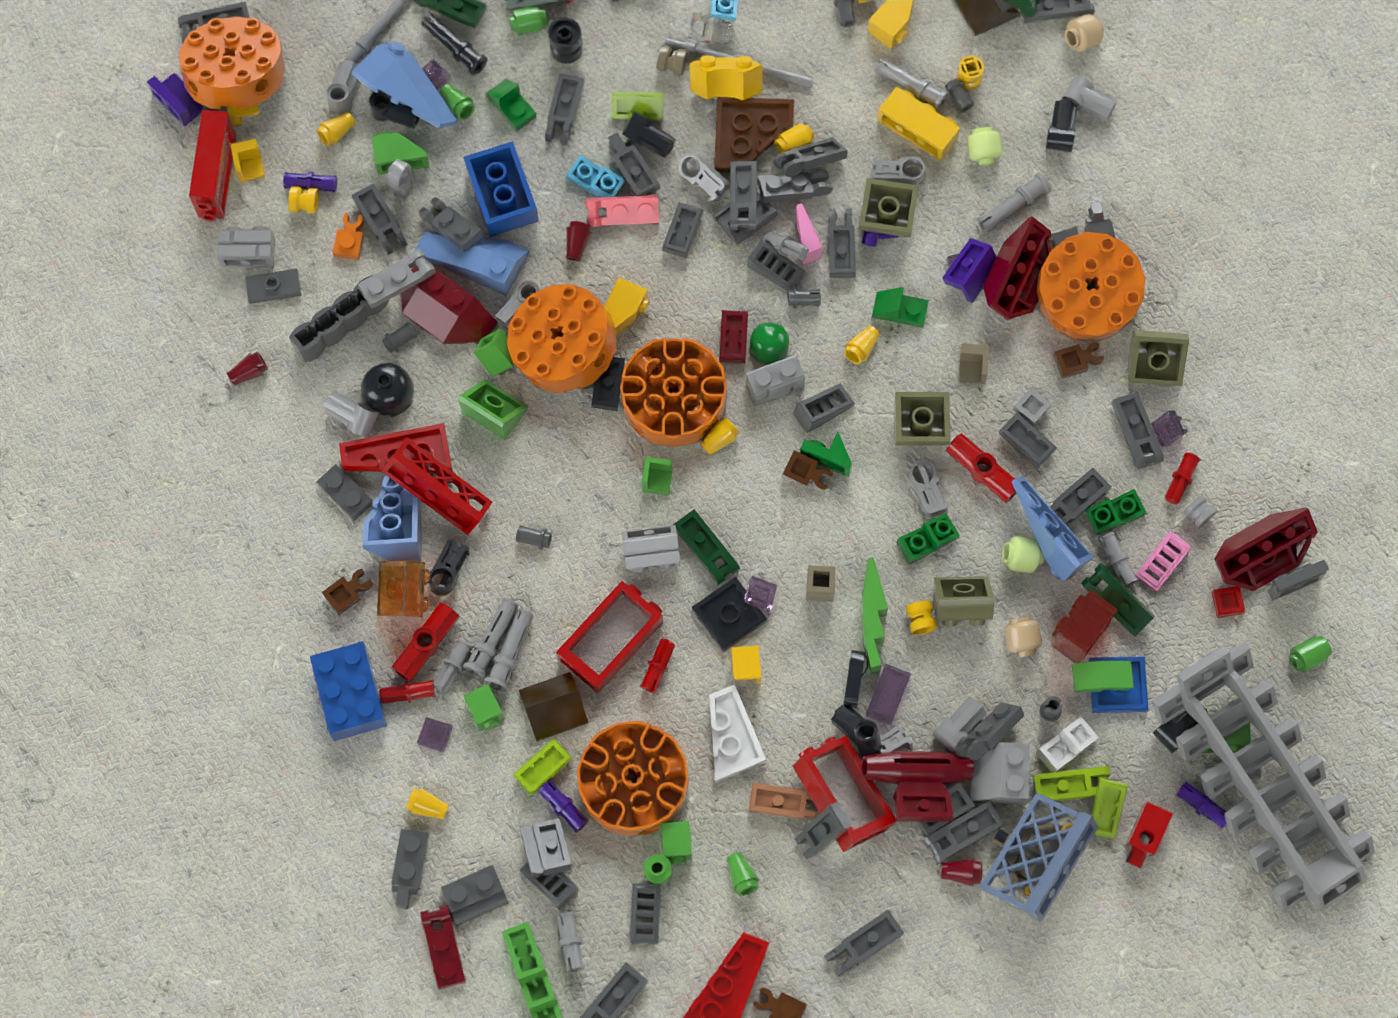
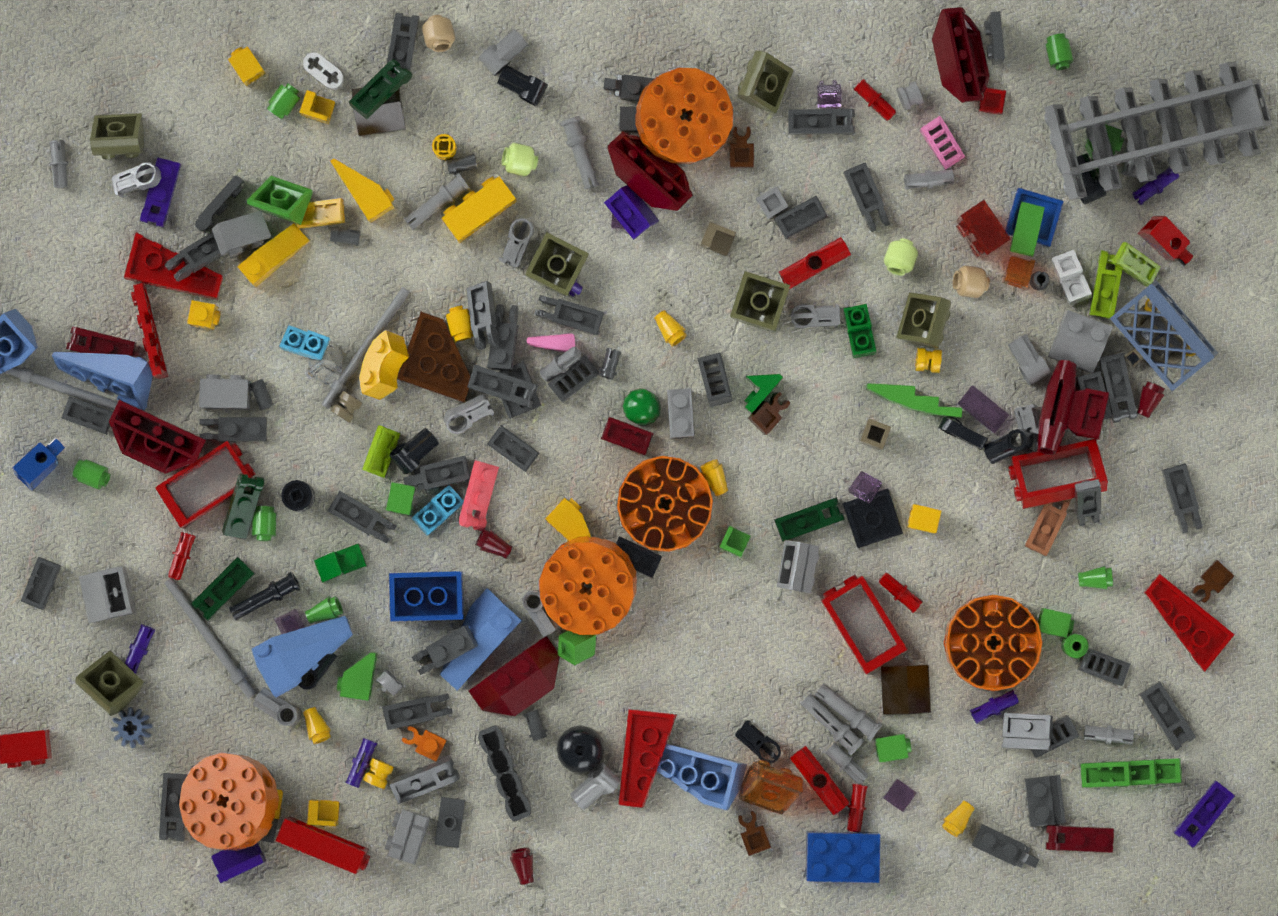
camera: 70 degrees left, 15 degrees up
dark grey plate [316,464,373,521] -> none
light grey plate [358,249,436,309] -> none
red fence [381,437,493,535] -> none
bright green slope [458,379,528,440] -> none
lime plate [513,738,573,797] -> none
dark grey pin [516,525,552,550] -> none
white wing [709,684,767,783] -> none
green slope [872,287,929,328] -> none
dark grey hinge [955,702,1024,761] -> none
medium blue wedge [1012,476,1094,582] -> none
dark green plate [1081,563,1155,637] -> none
green slope [1085,489,1147,535] -> none
none -> bright green panel [386,482,415,516]
none -> dark grey plate [389,755,460,804]
none -> clear orange panel [1002,256,1036,290]

